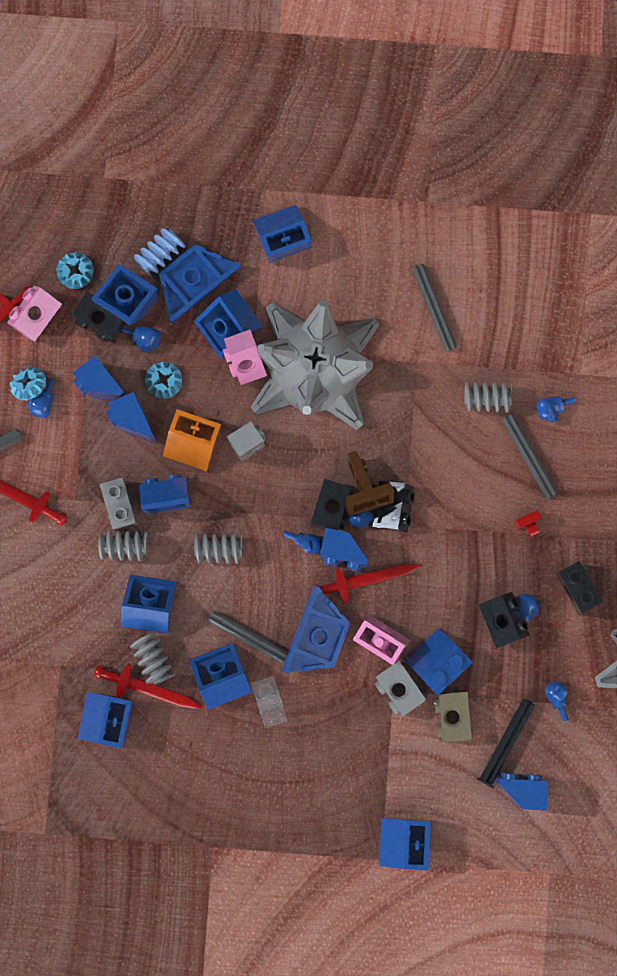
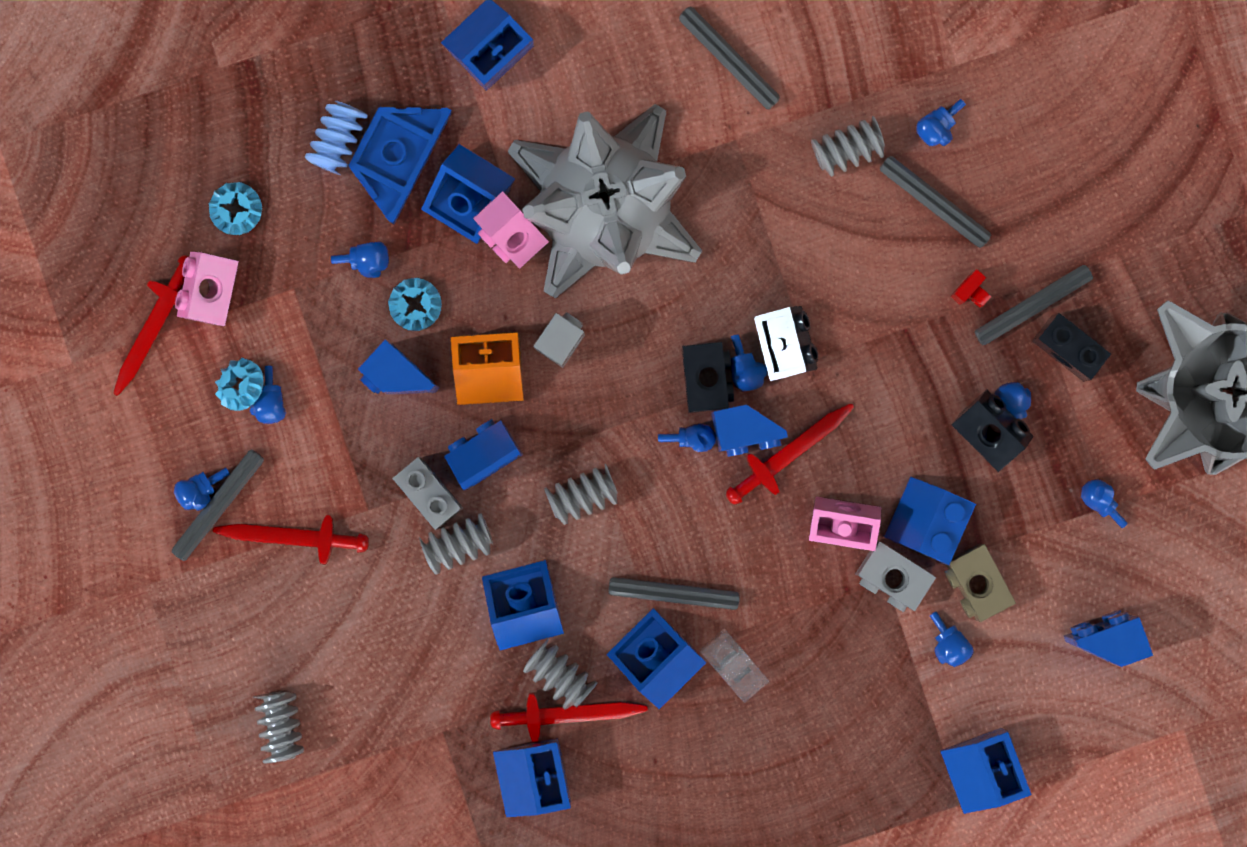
camera: 25 degrees left, 5 degrees up
black brick [72,291,126,342] -> none
blue slope [73,355,125,401] -> none
blue slope [92,264,157,325] -> none
blue wing [281,586,351,673] -> none
reddish brown bracket [346,451,394,516] -> none
black axle [477,699,535,788] -> none
none -> blue piece [930,611,974,667]
none -> dark grey axle [974,265,1093,345]

